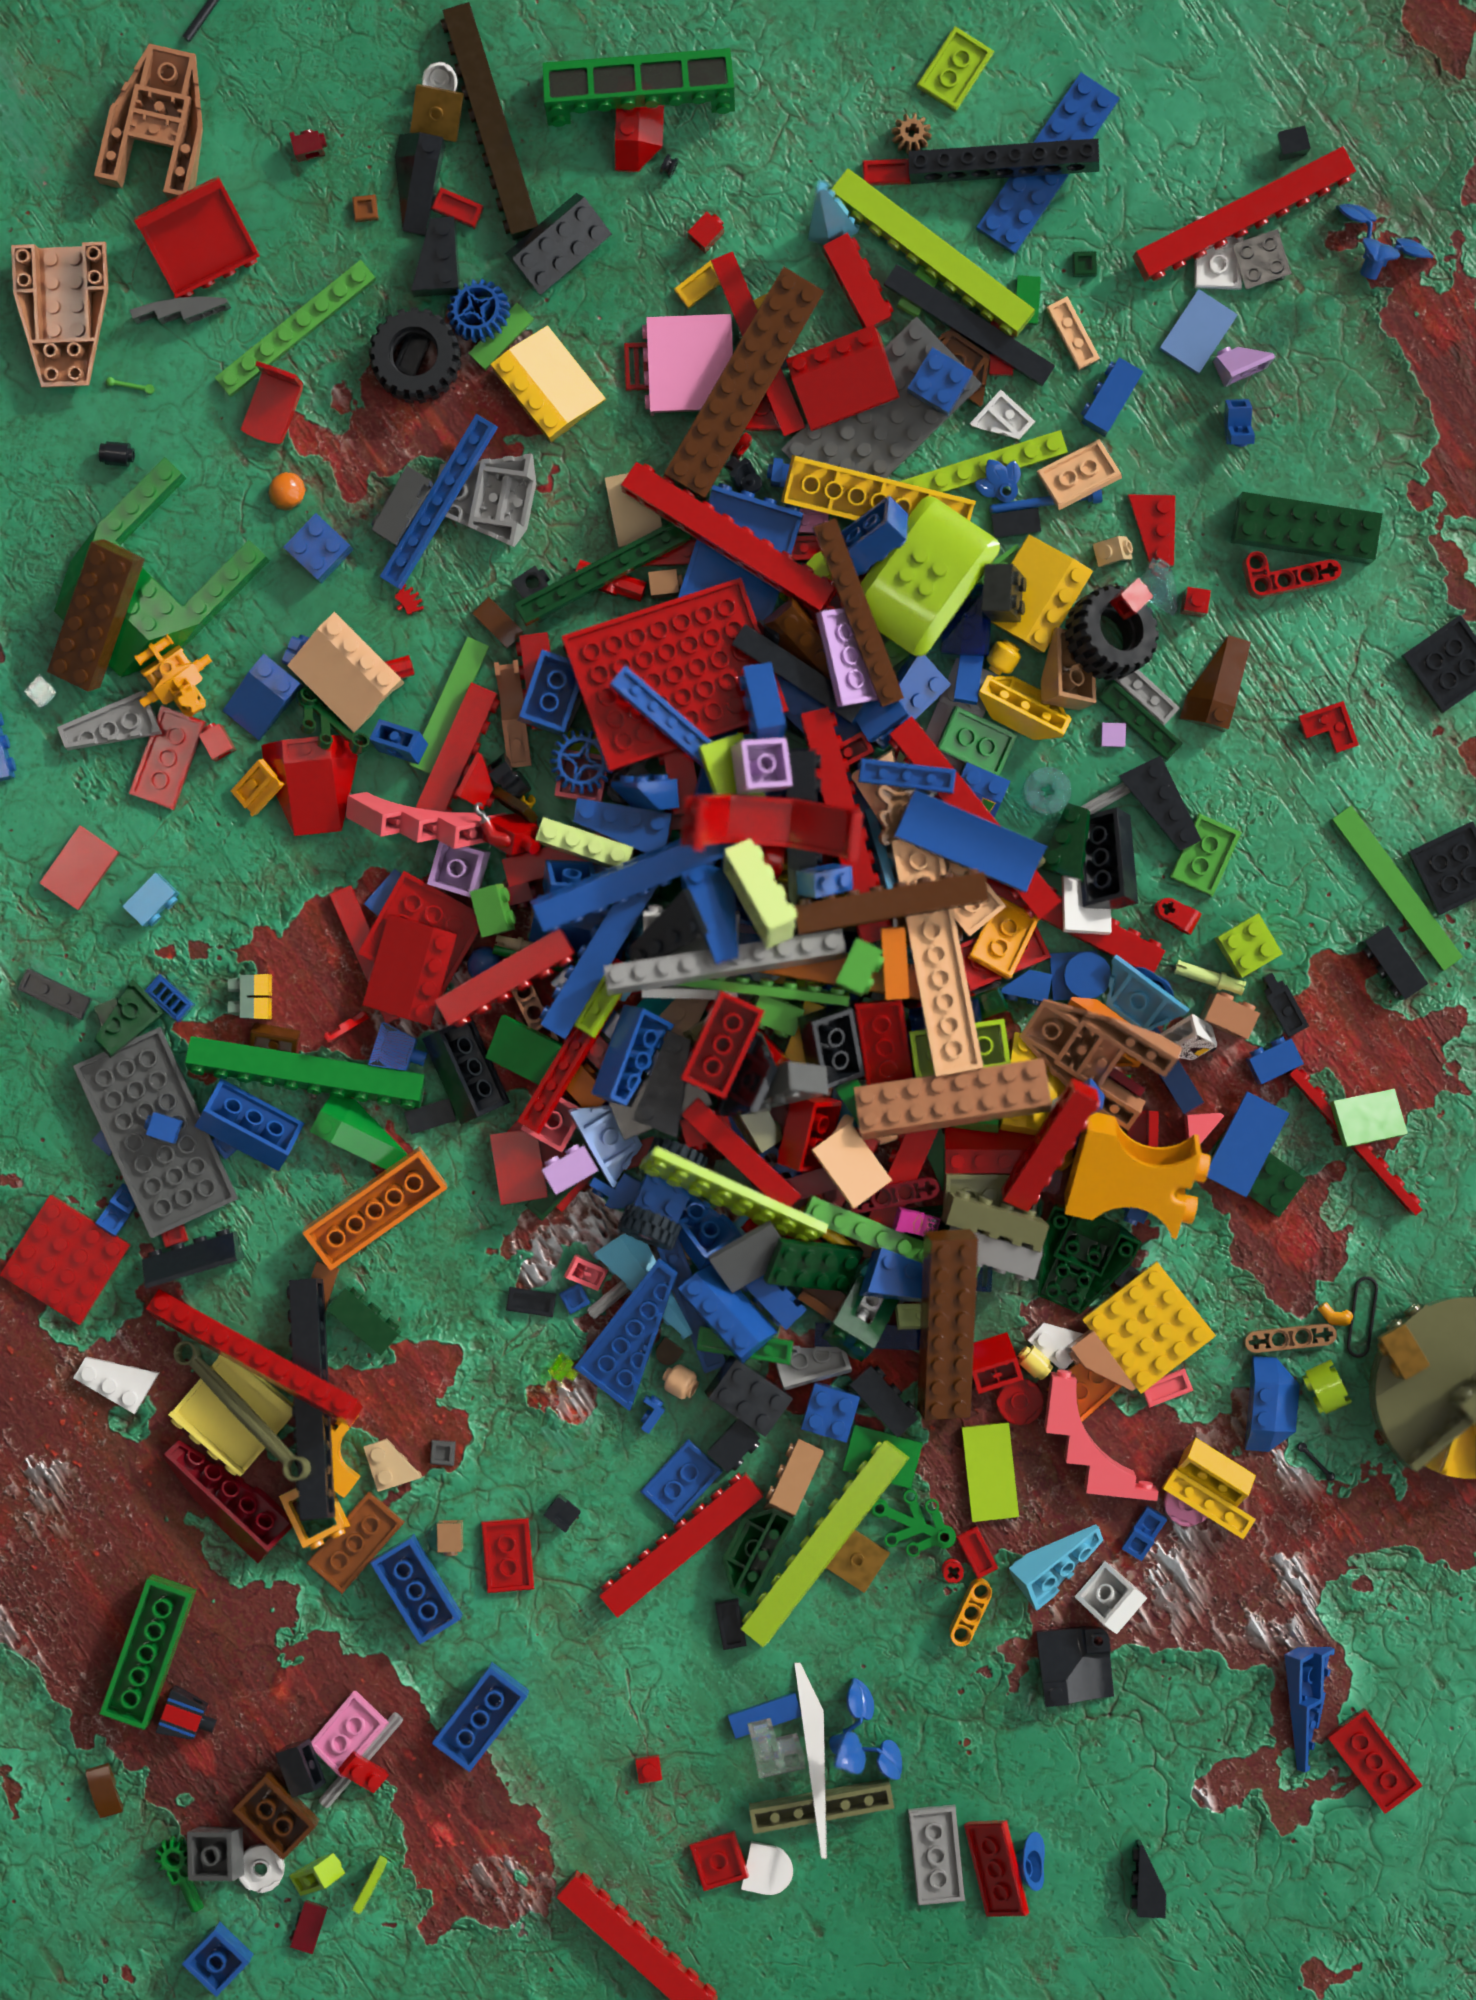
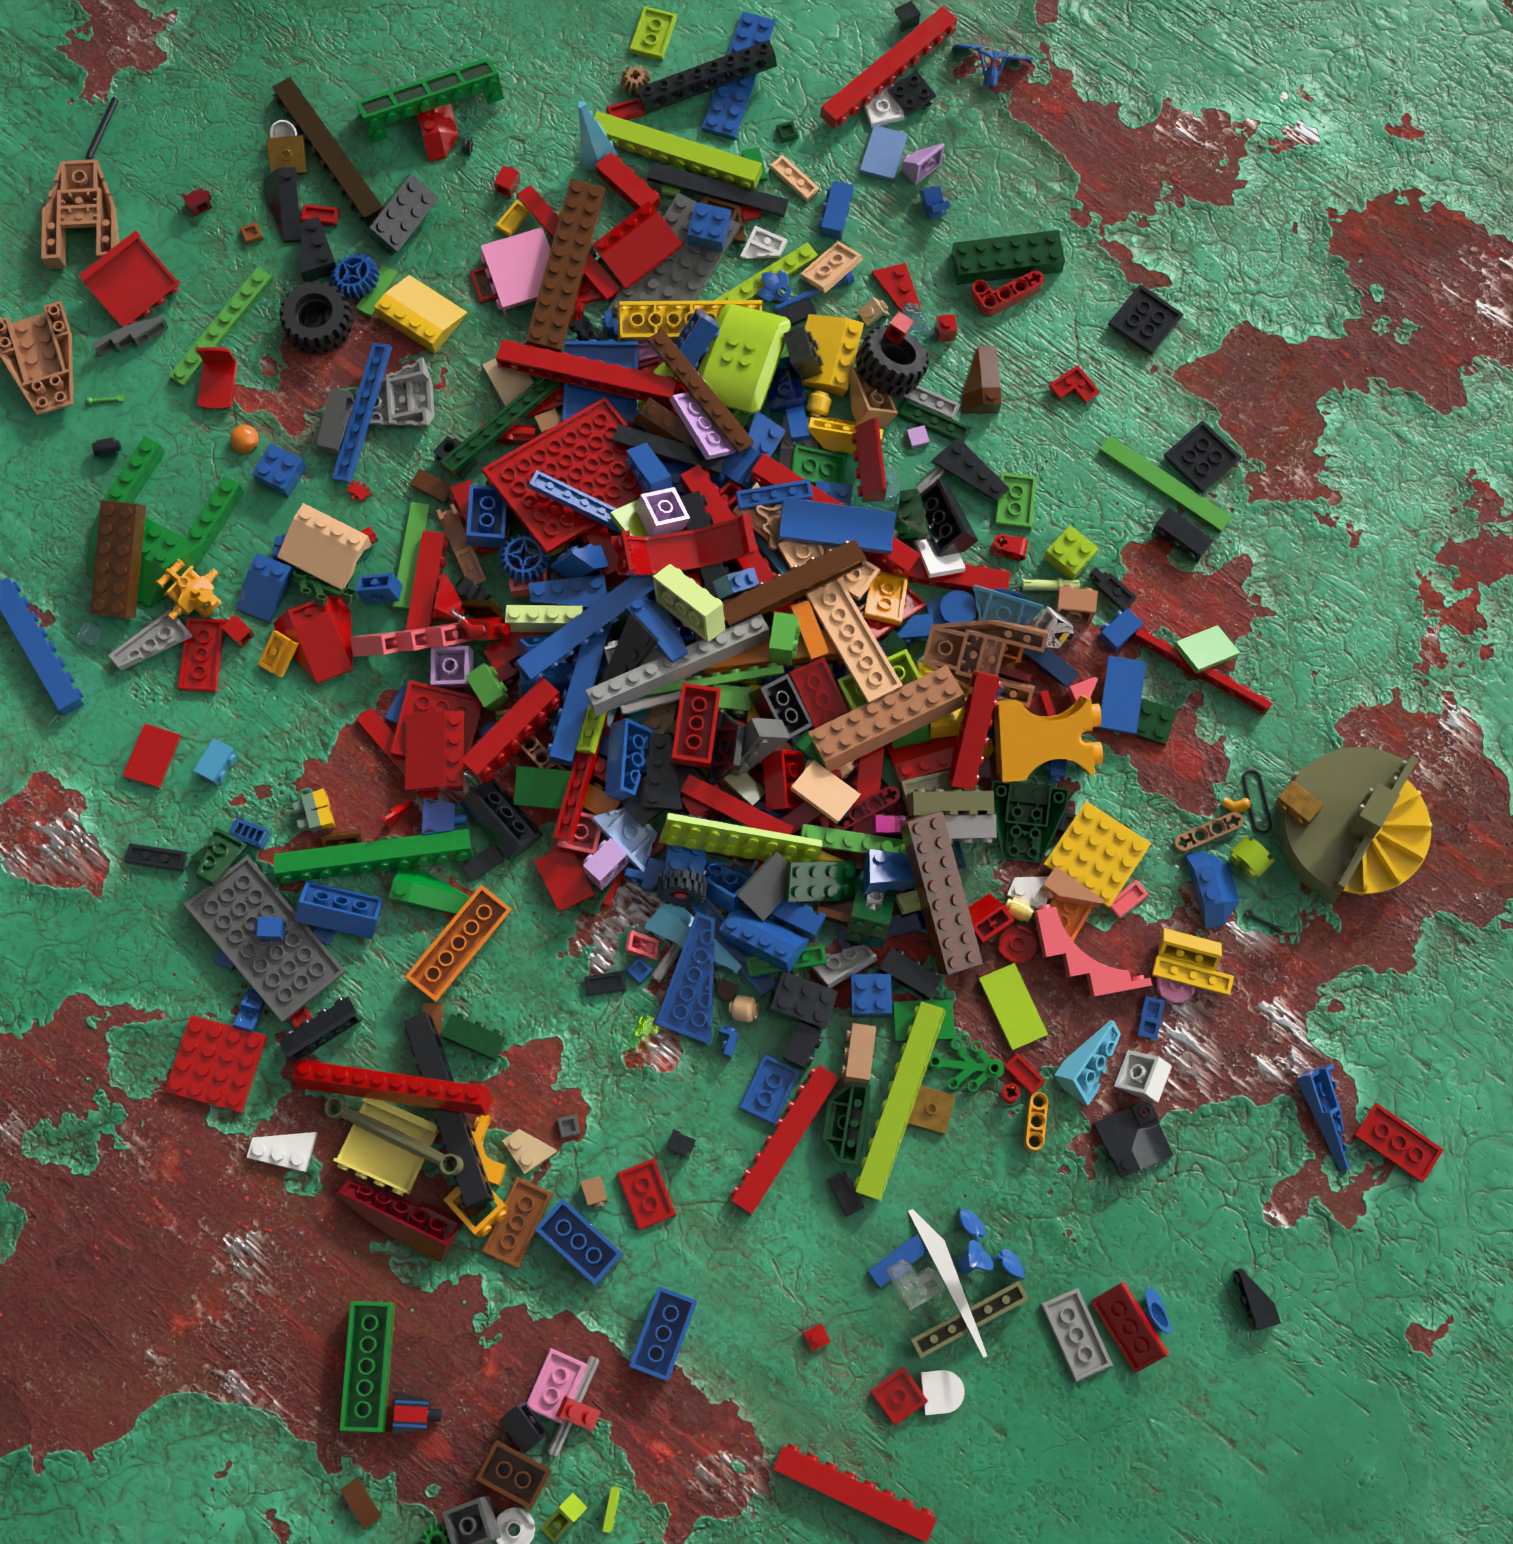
camera: 20 degrees left, 15 degrees down
none -> red slope [851,417,887,503]

